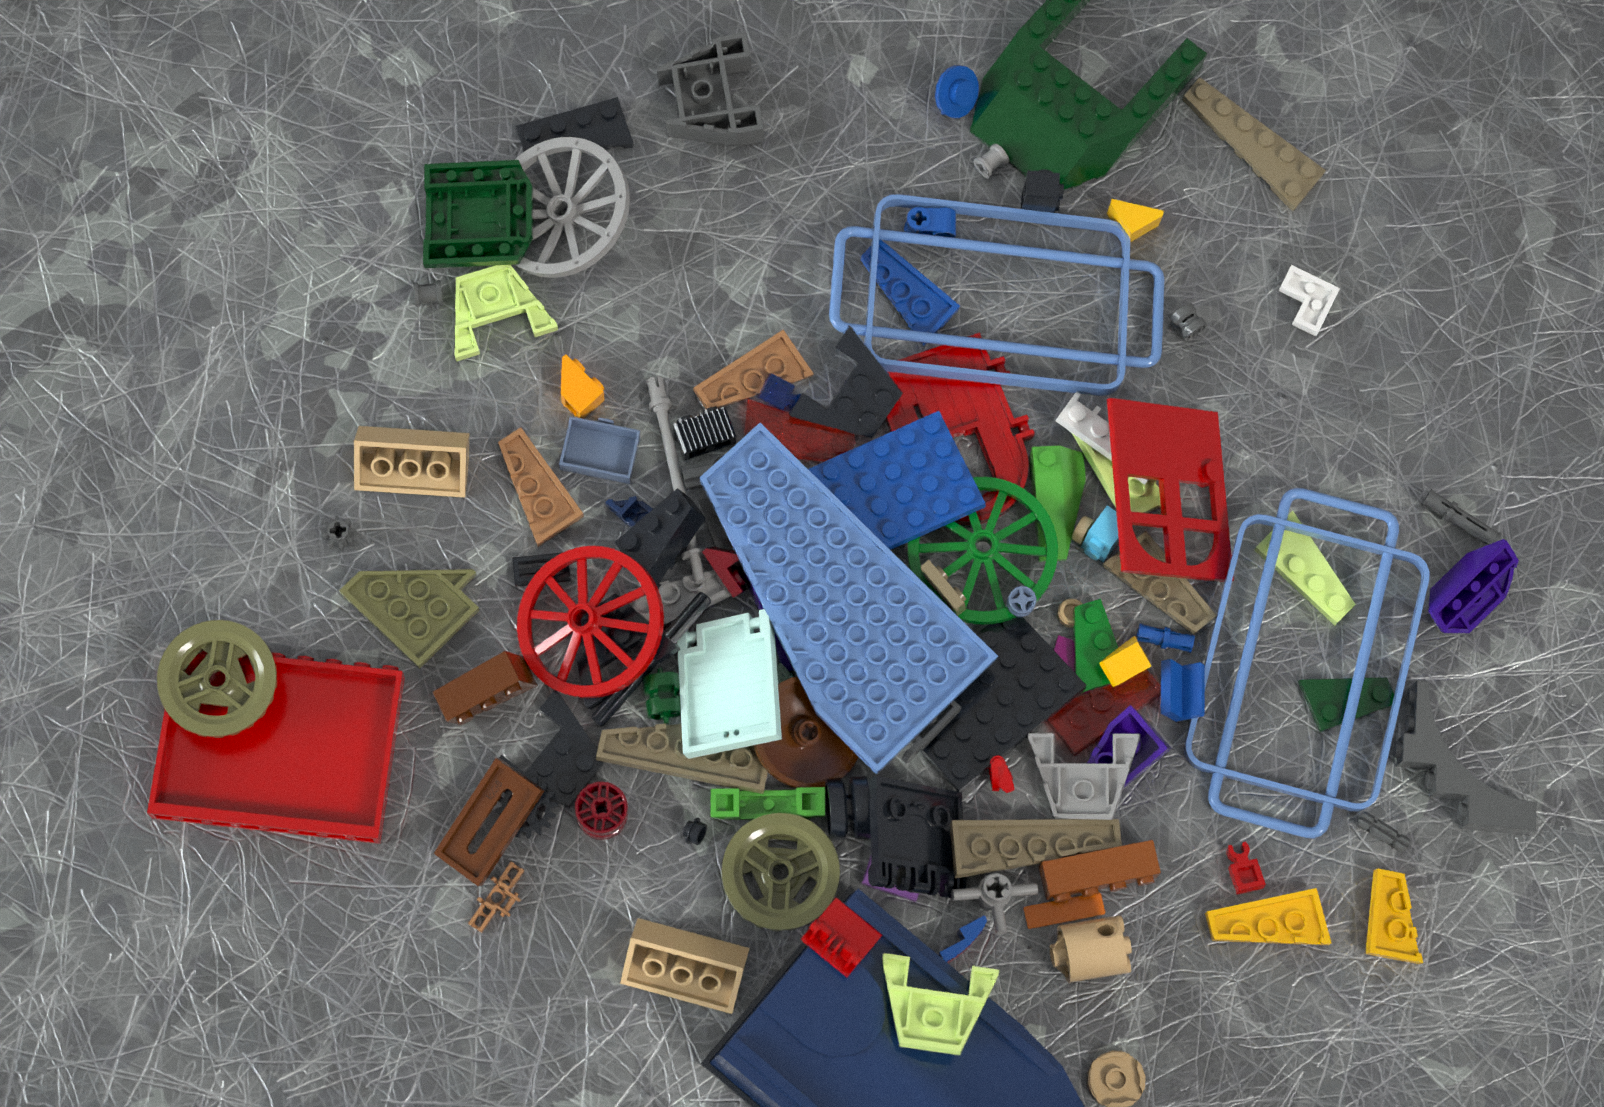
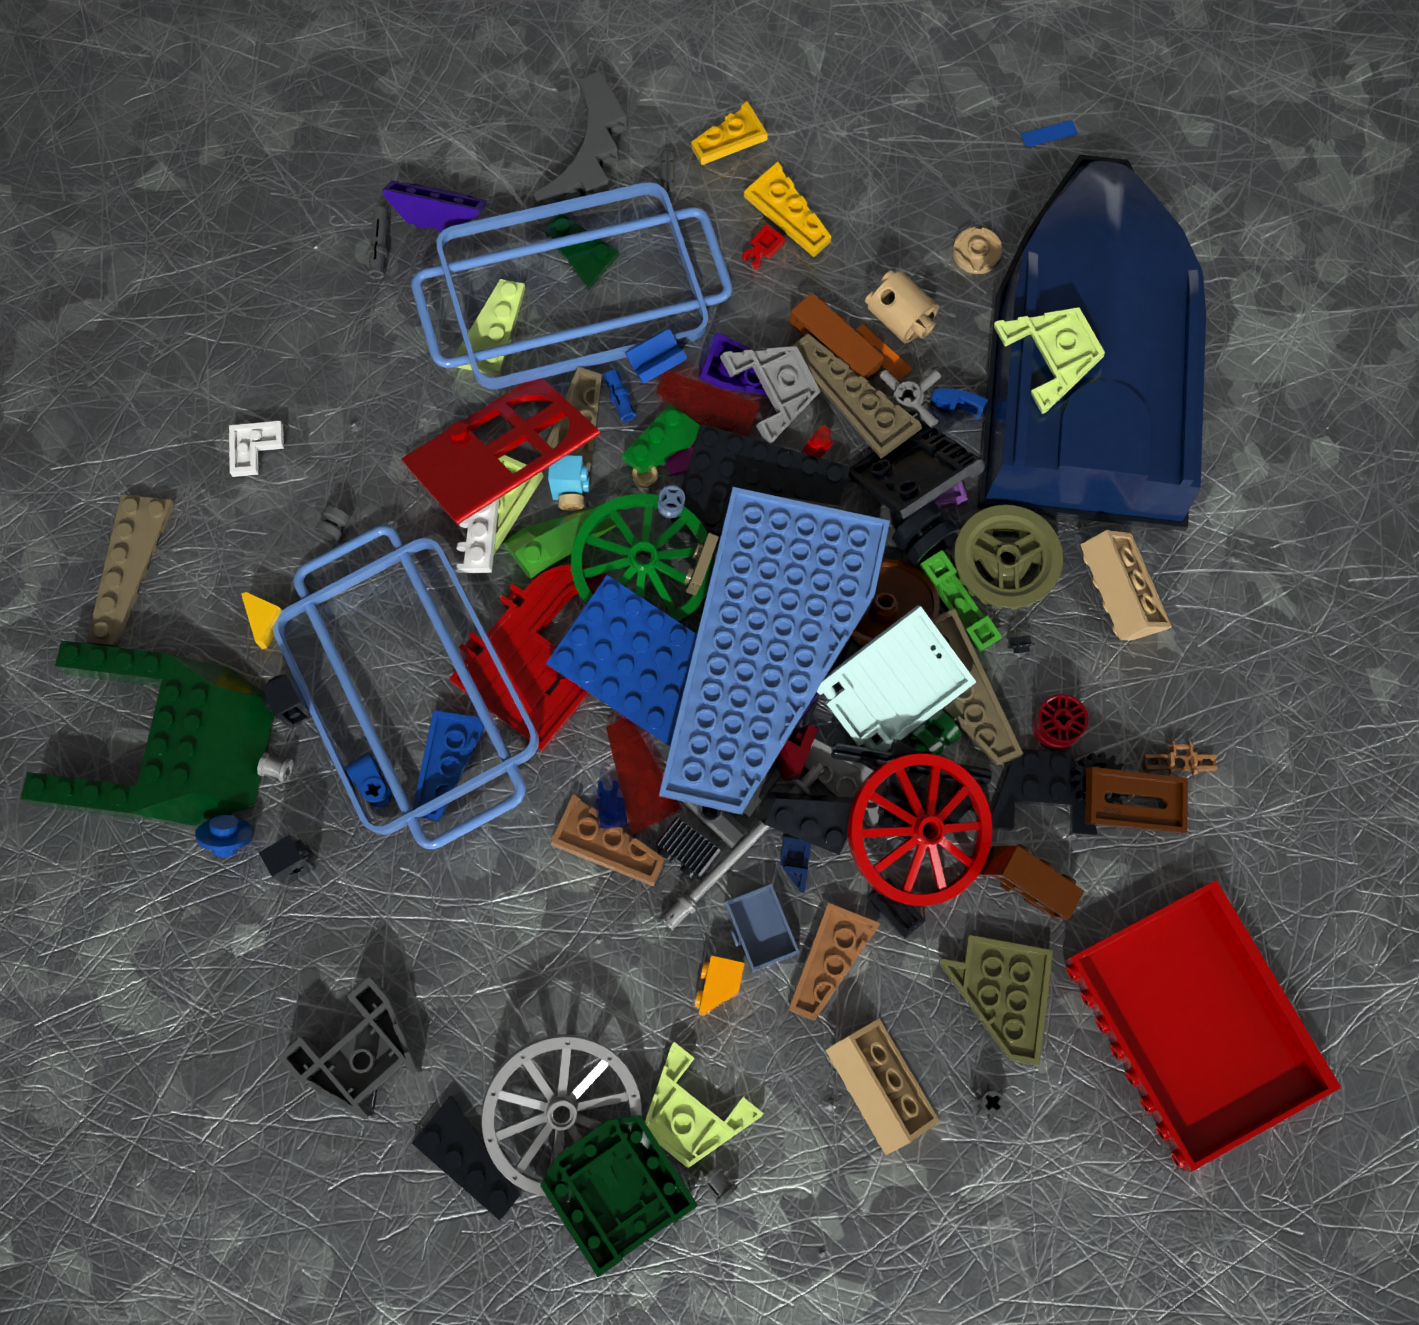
camera: 115 degrees left, 0 degrees up
olive gear [157,620,277,738] -> none
black wing [789,325,903,438] -> none
red hinge [800,898,882,977] -> none
yellow slope [1099,636,1151,687] -> none
none -> black brick [259,835,316,885]

